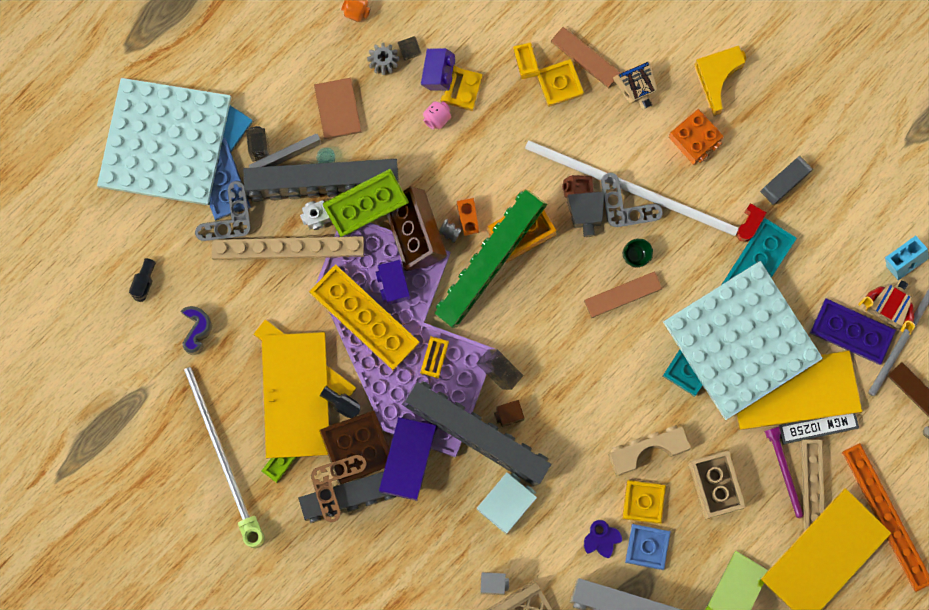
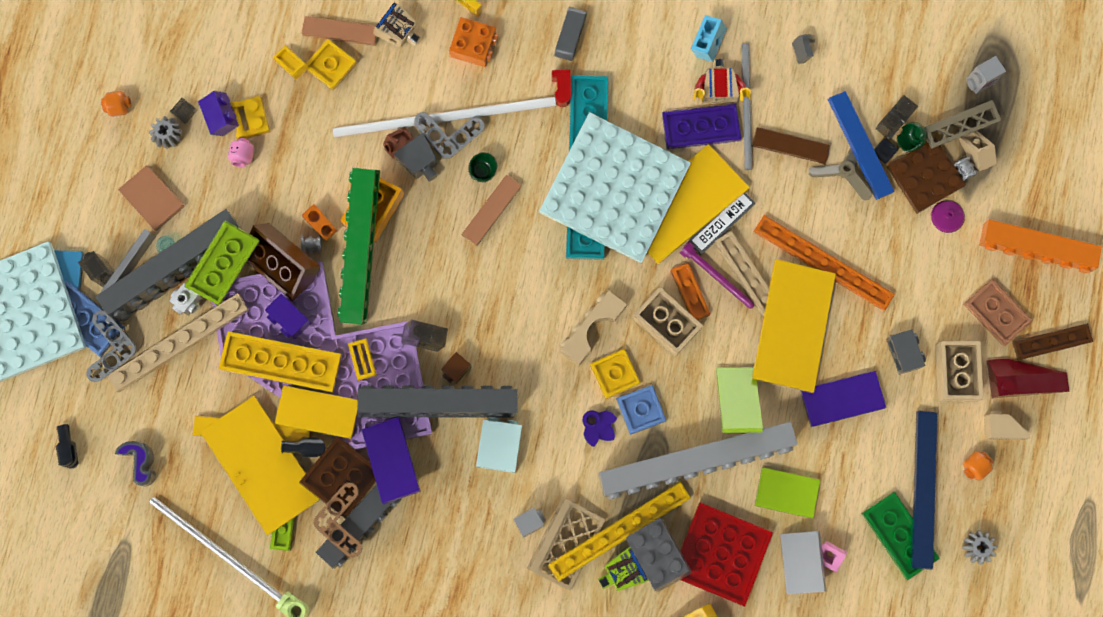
camera: 30 degrees left, 0 degrees up
none -> yellow tile [275,385,358,439]
none -> orange tile [670,262,711,321]

